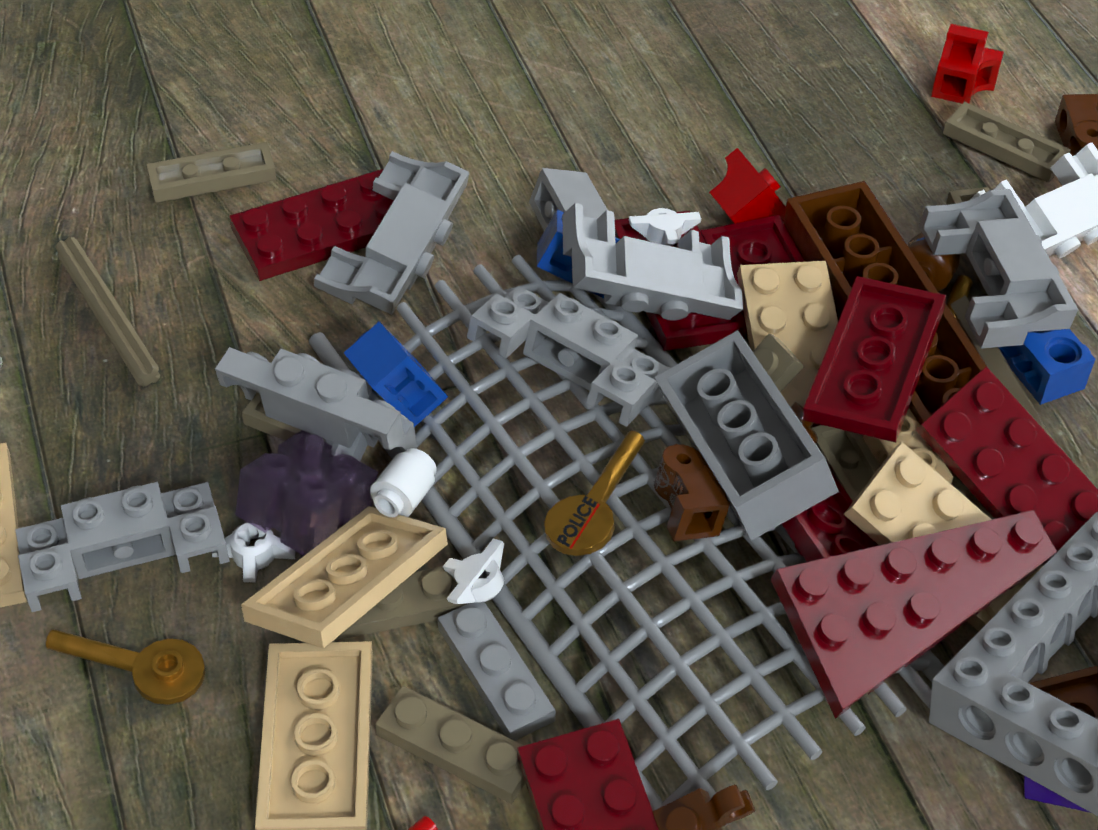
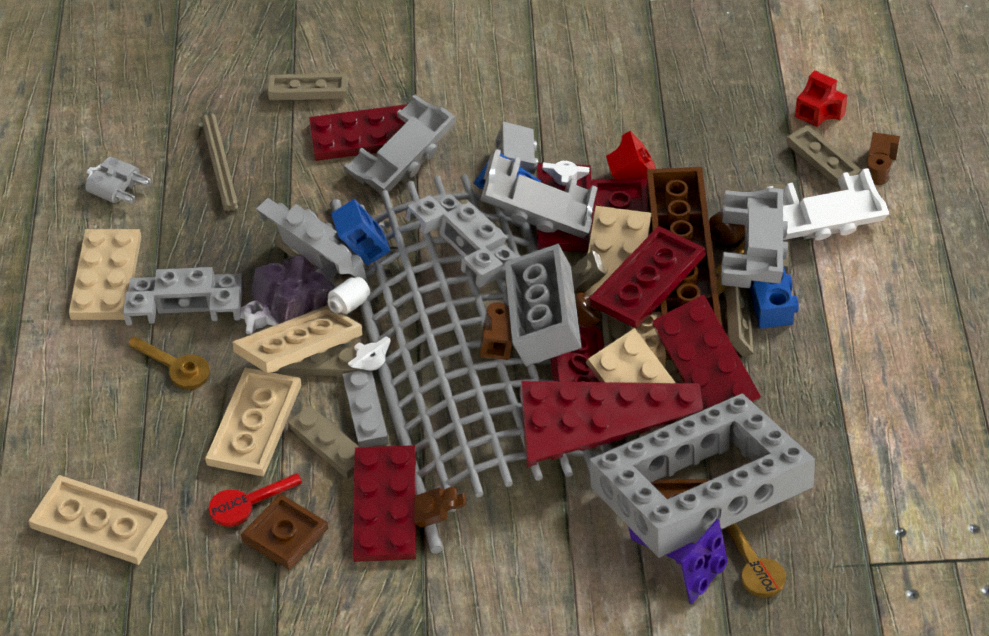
camera: 20 degrees right, 0 degrees up
pearl gold piece [544,431,645,556] -> none

